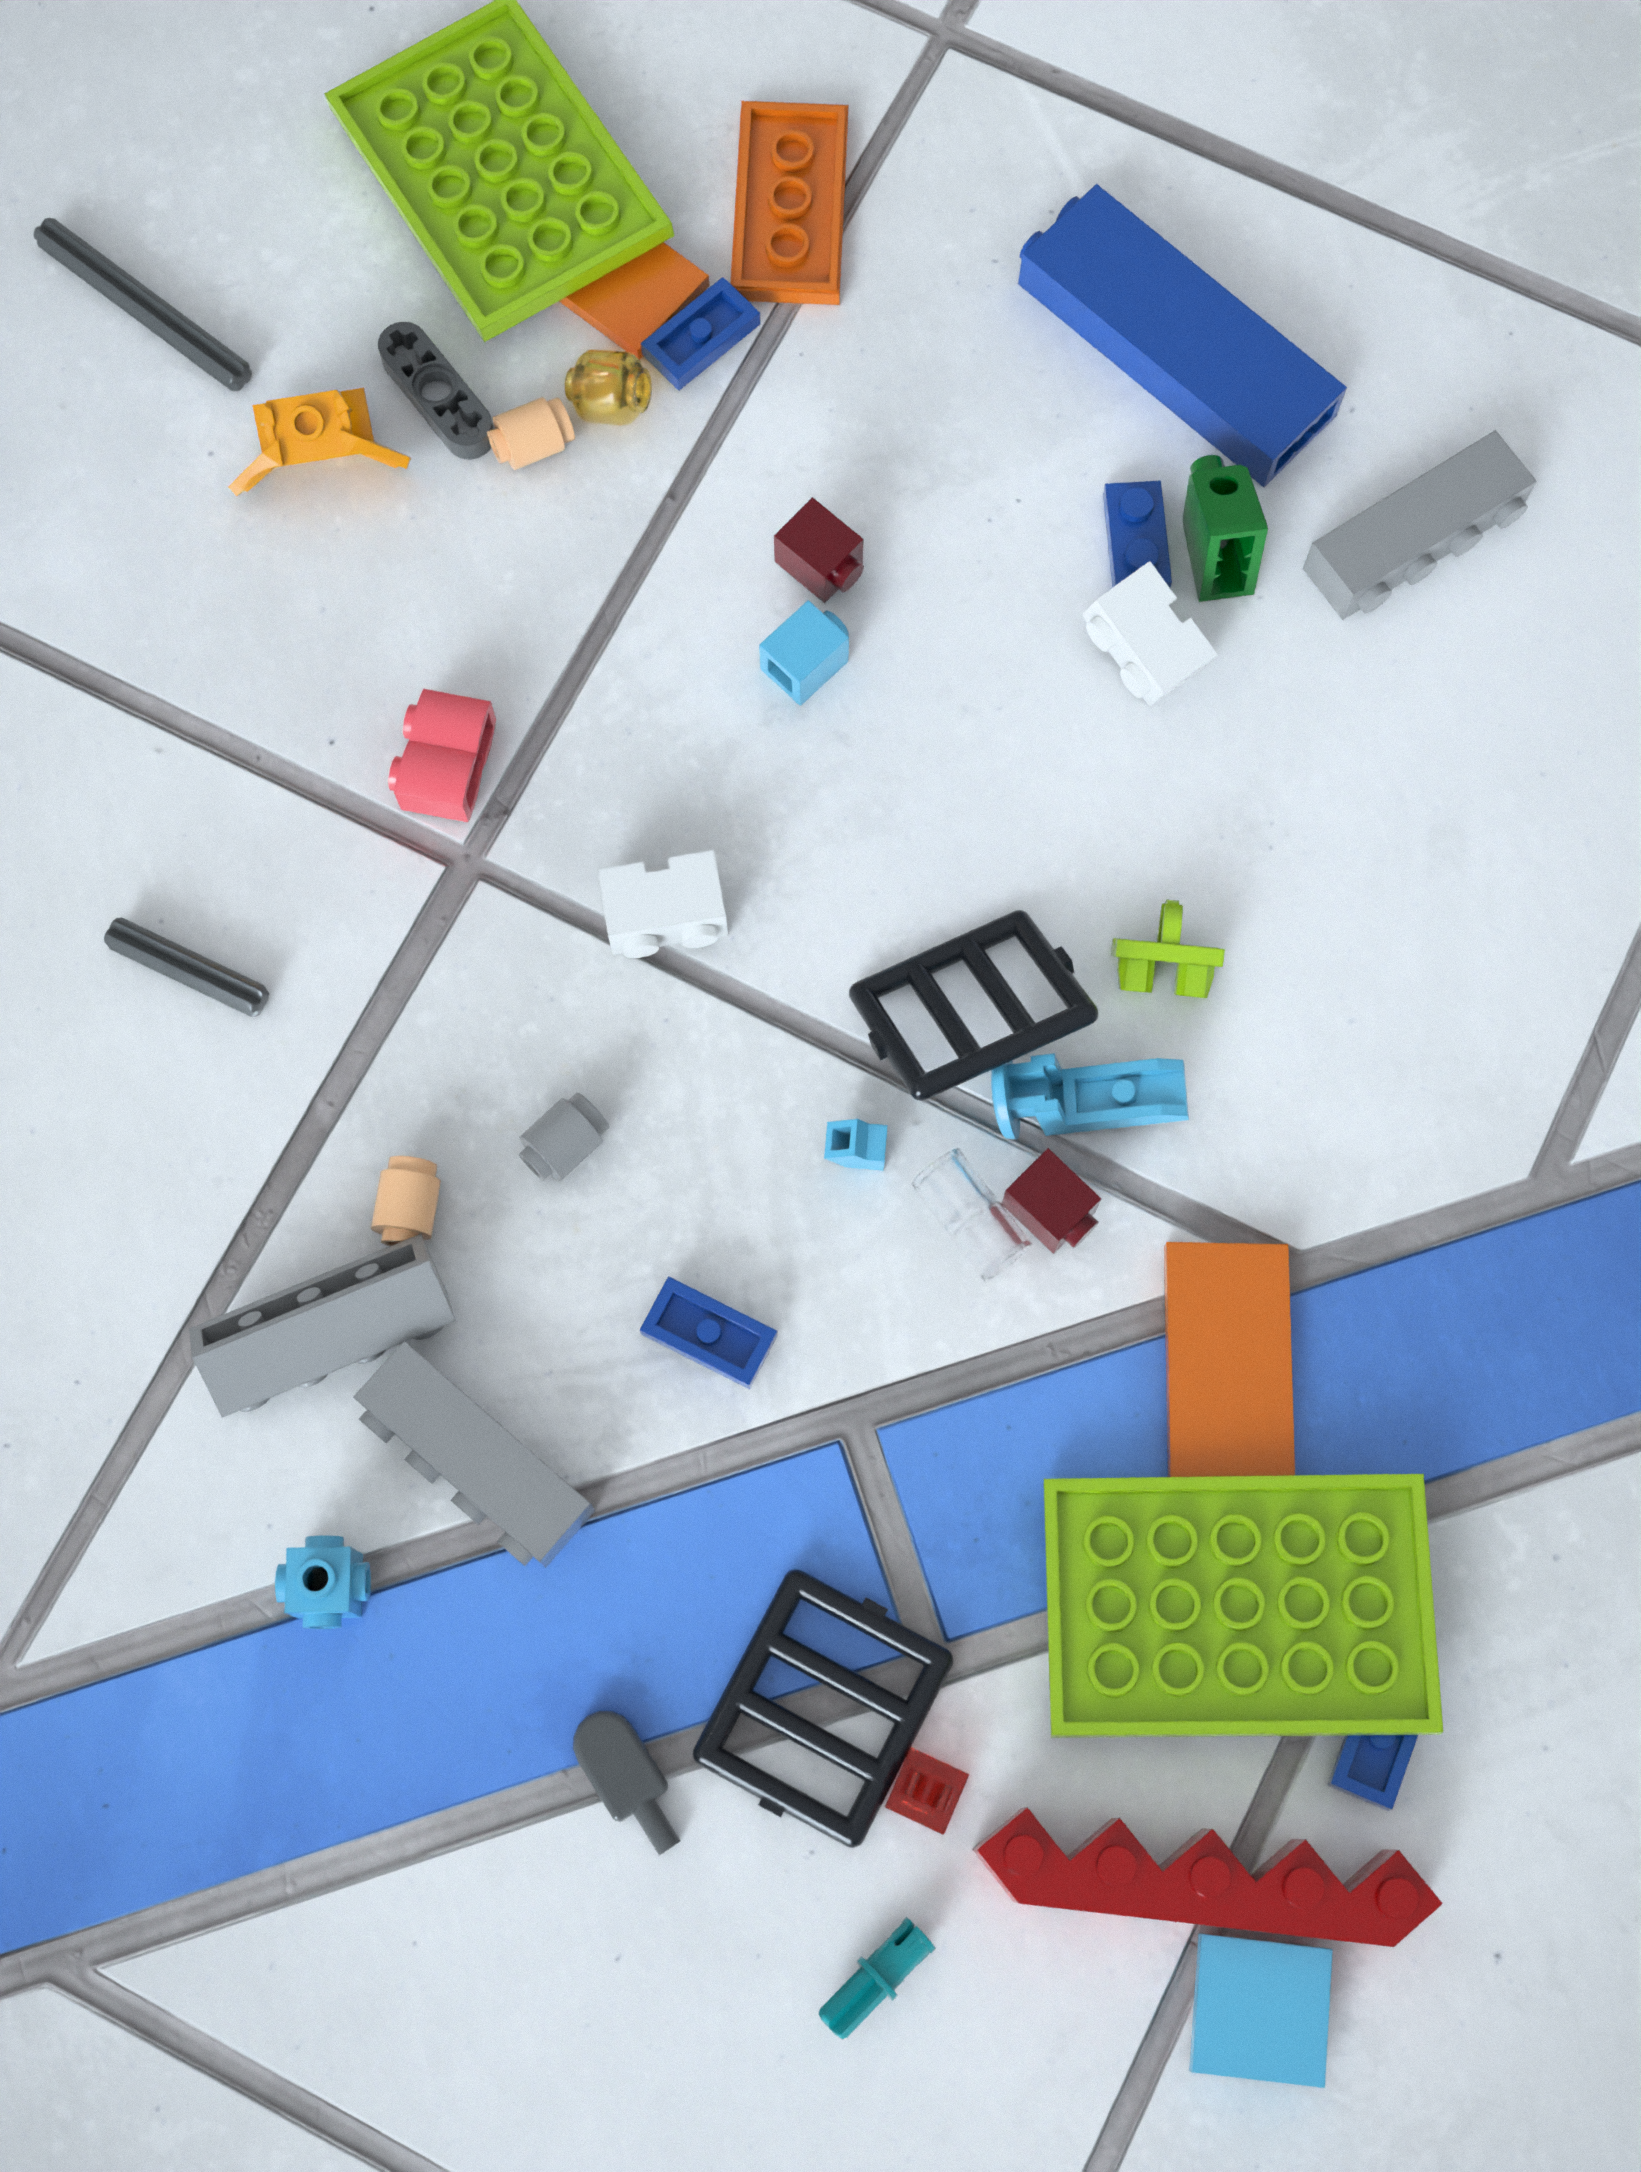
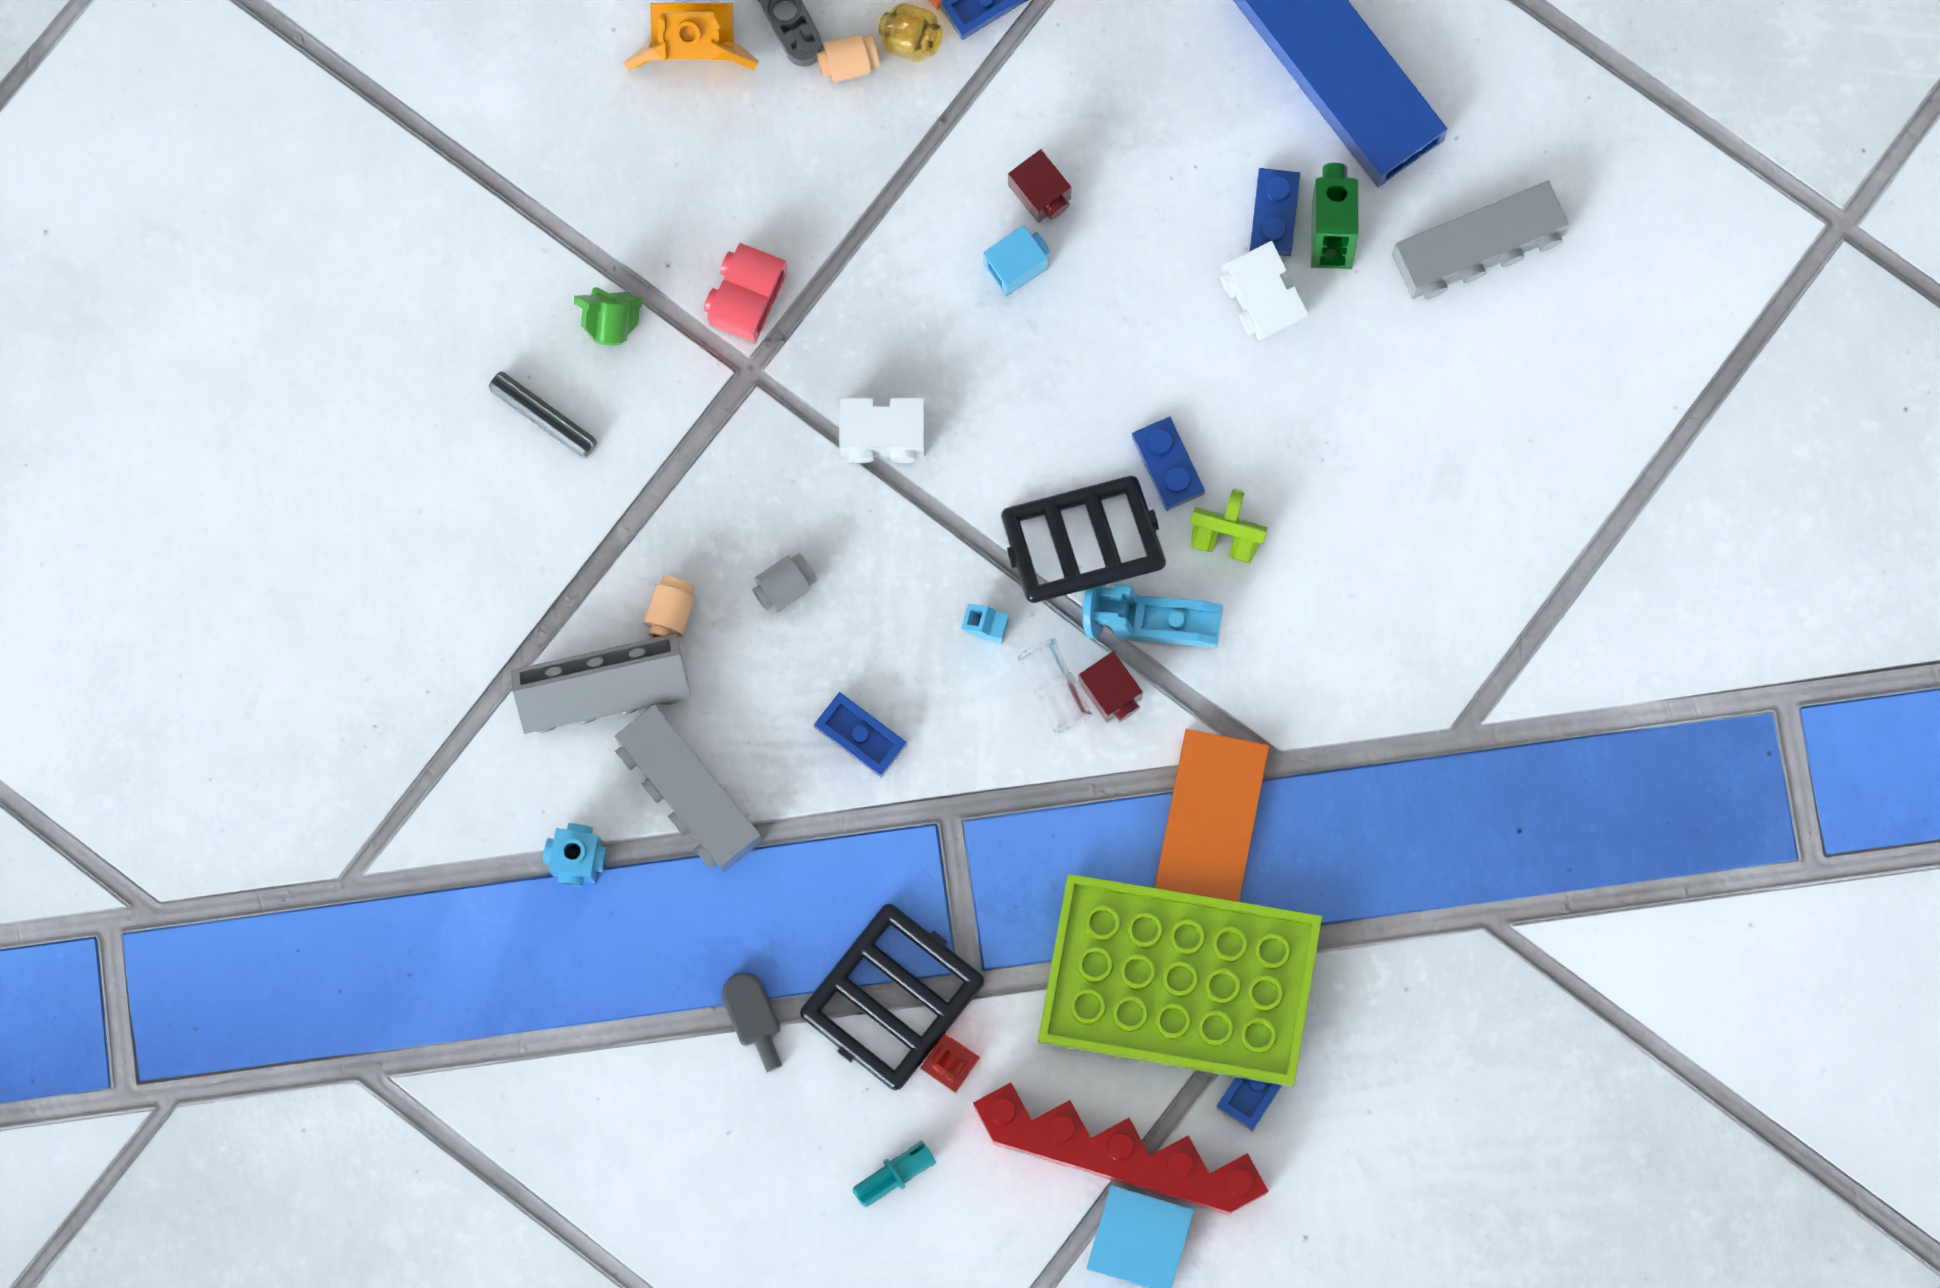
camera: 15 degrees right, 5 degrees up
none -> bright green piece [574,287,642,346]
none -> blue plate [1132,416,1205,511]

